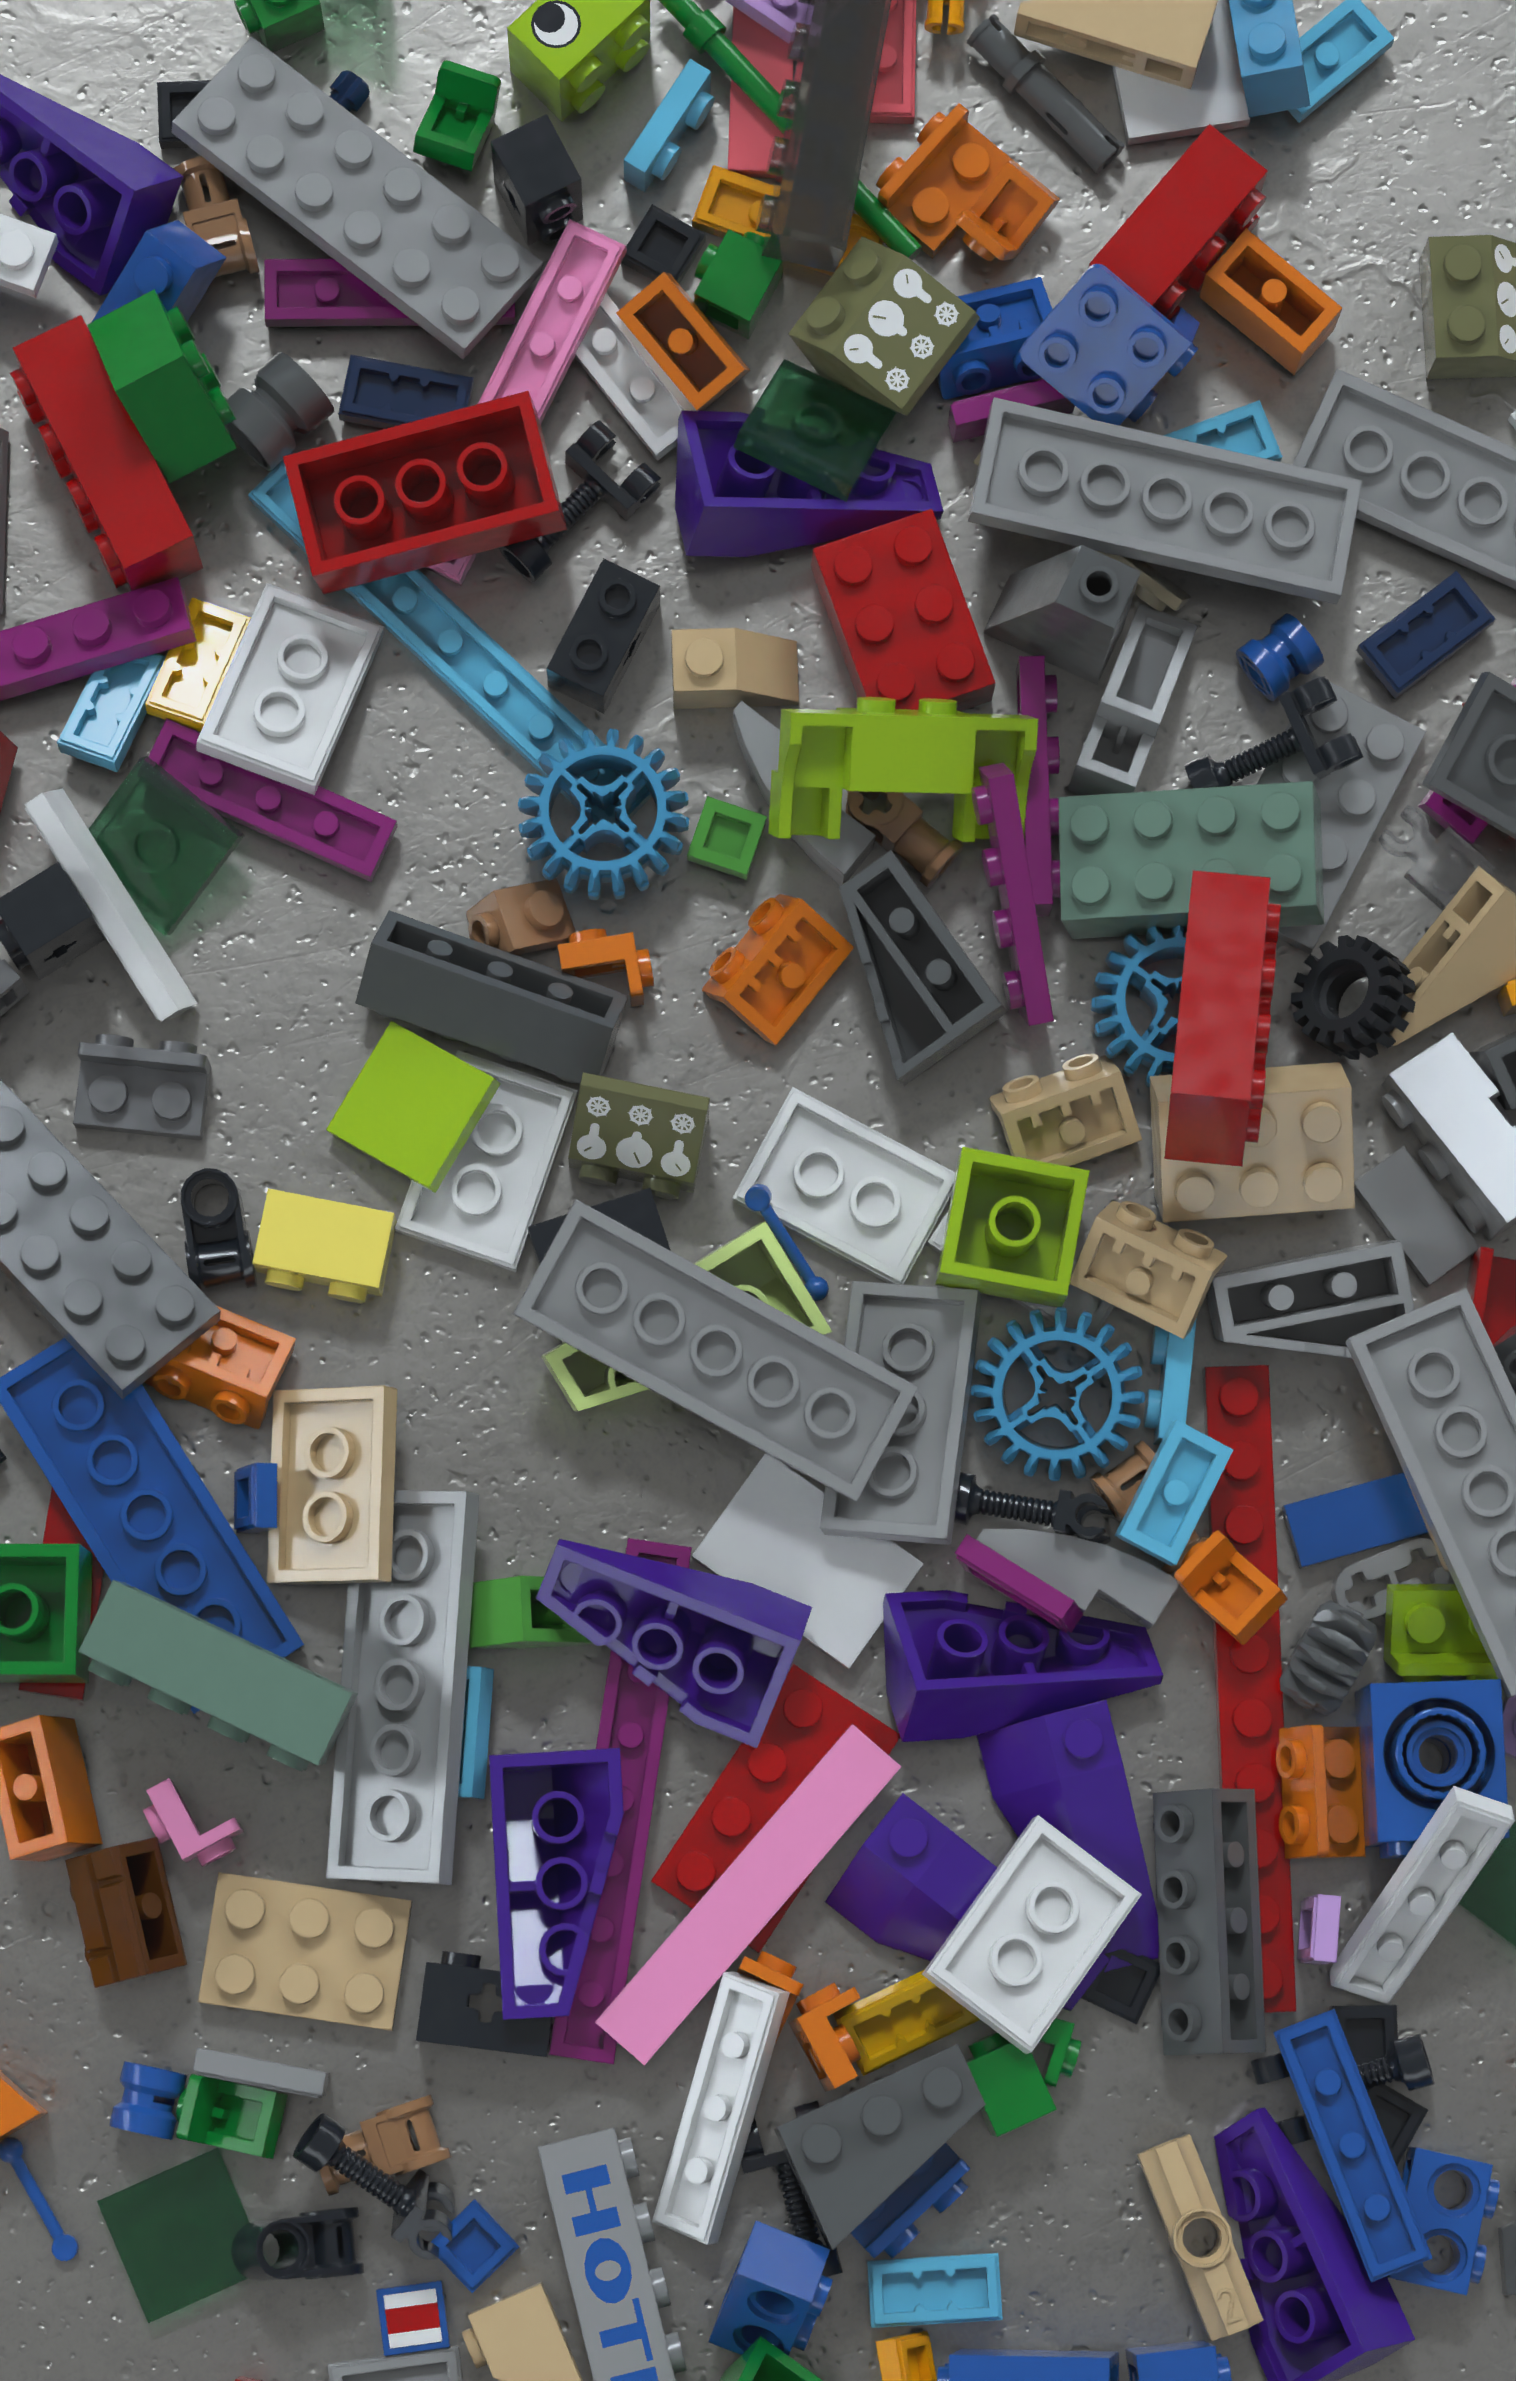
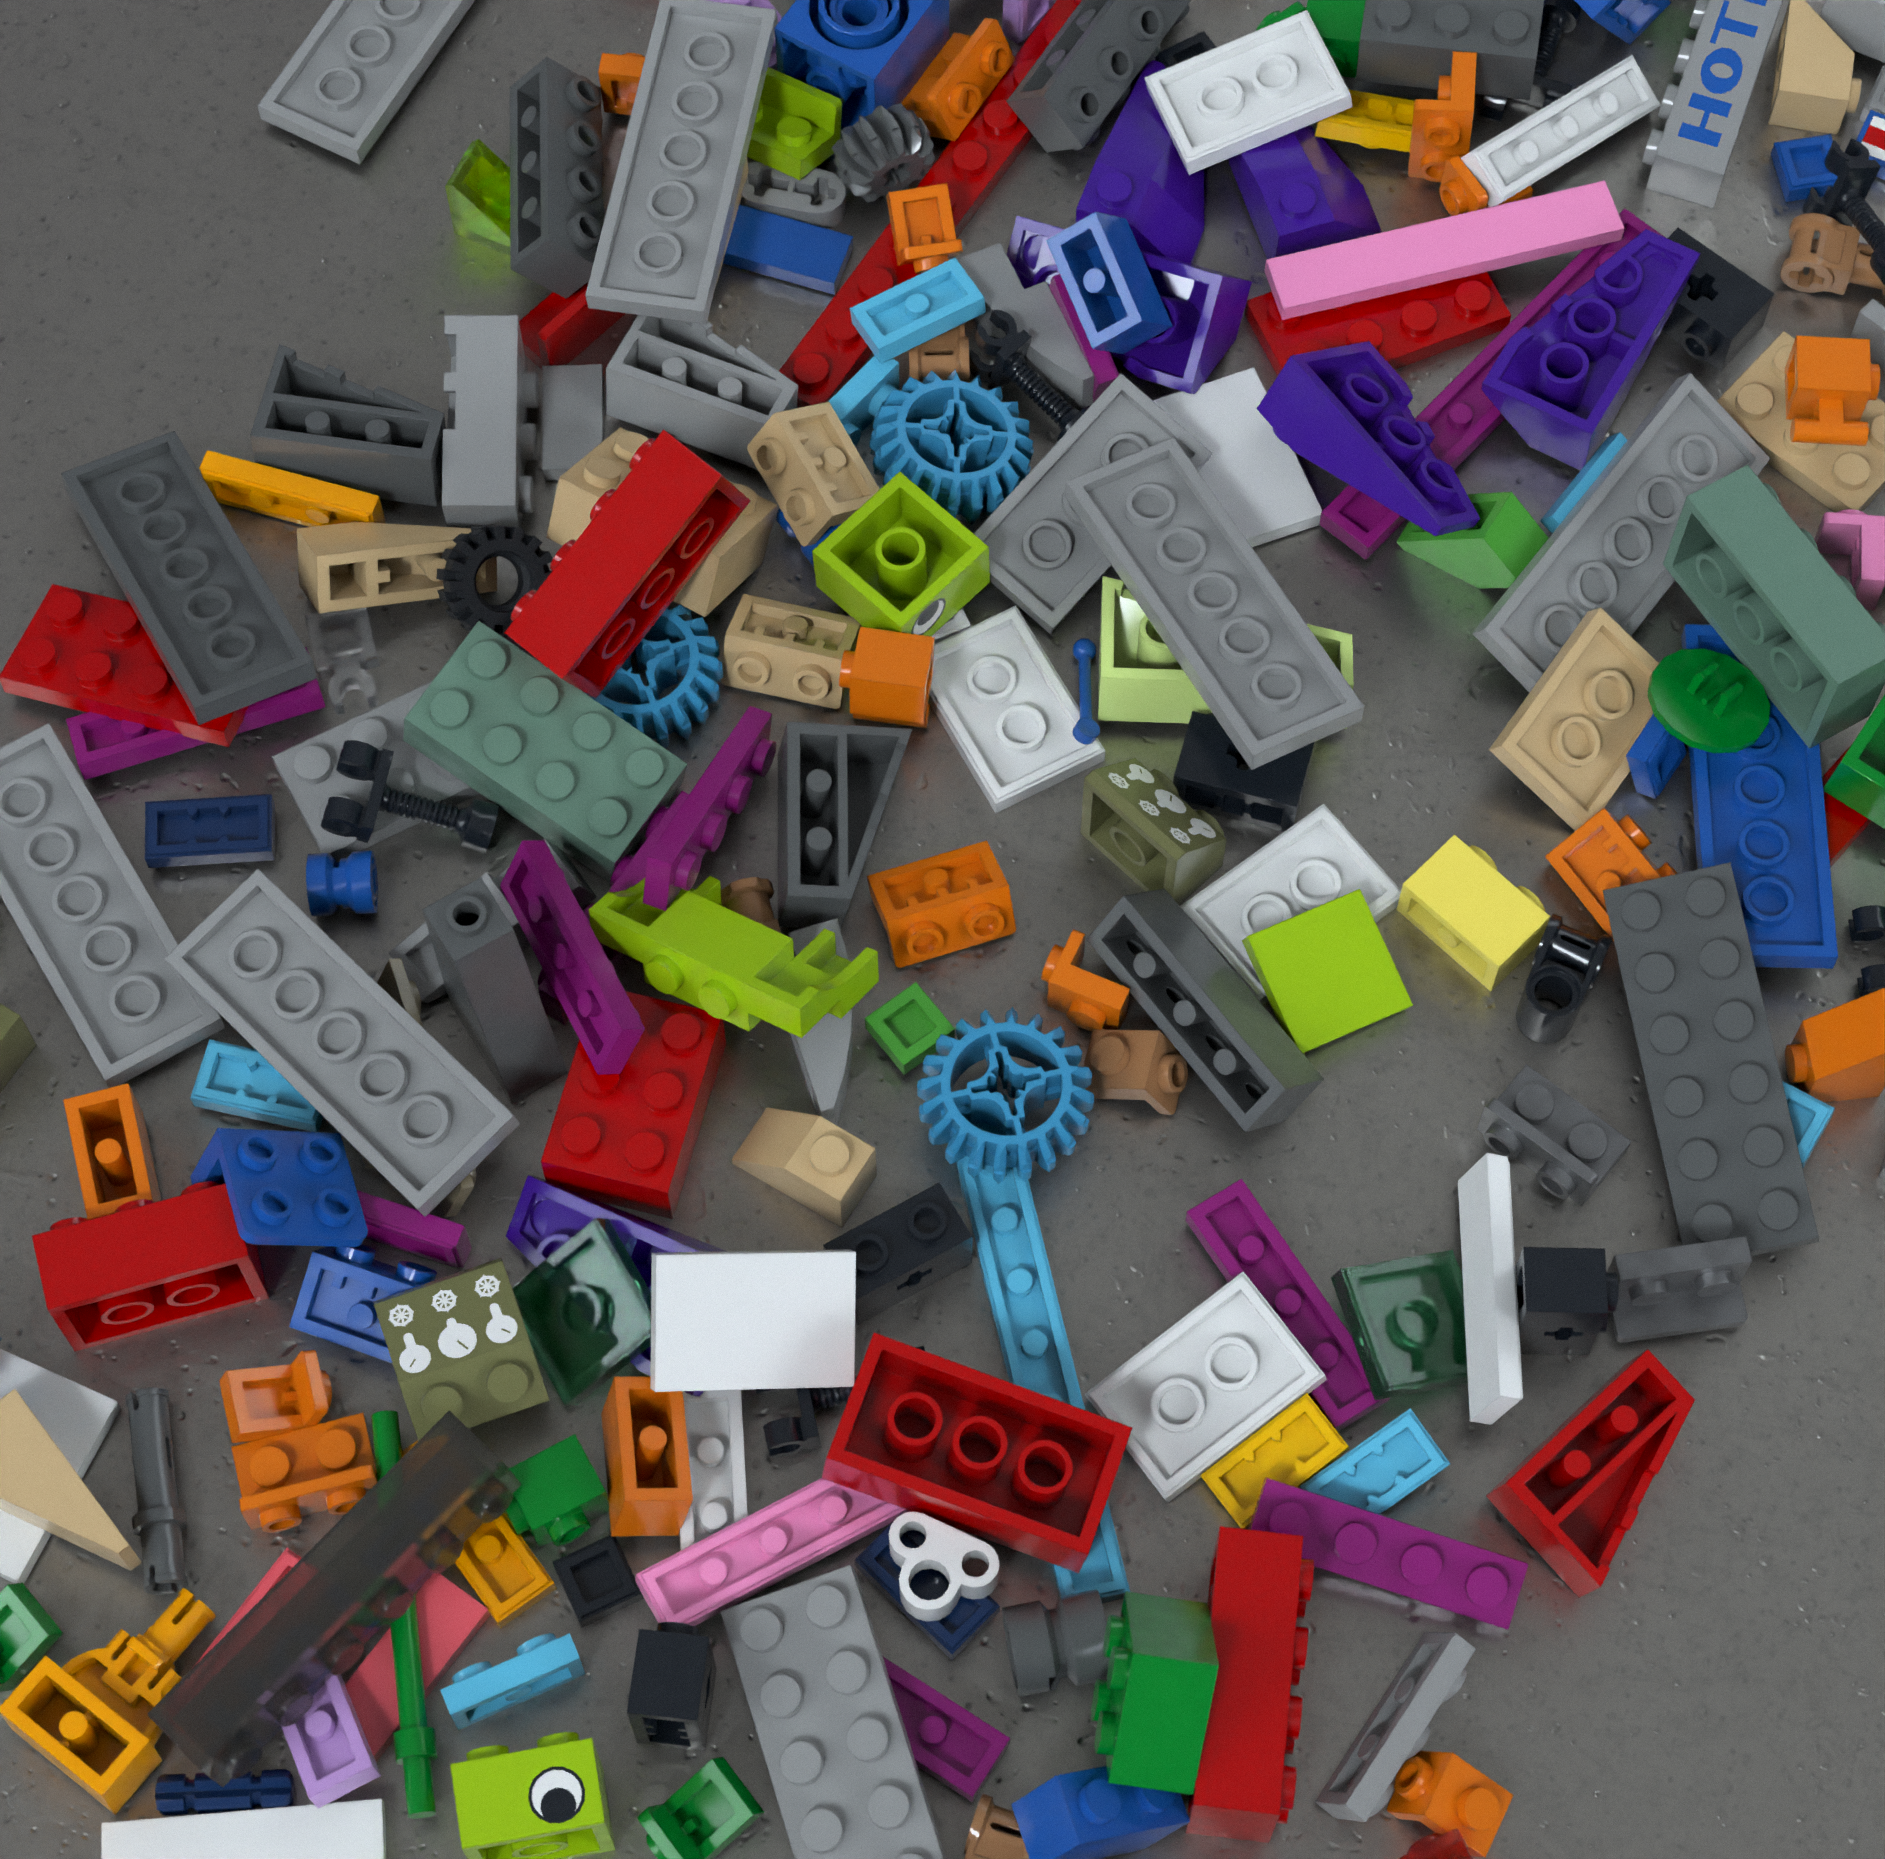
camera: 140 degrees left, 15 degrees down
none -> magenta plate [500,840,645,1075]
none -> white tile [650,1249,856,1392]
none -> orange brick [839,627,935,729]
none -> white piece [889,1511,1000,1622]
none -> blue brick [1046,212,1173,354]
none -> green piece [1647,648,1770,753]
none -> orange brick [1785,335,1880,446]

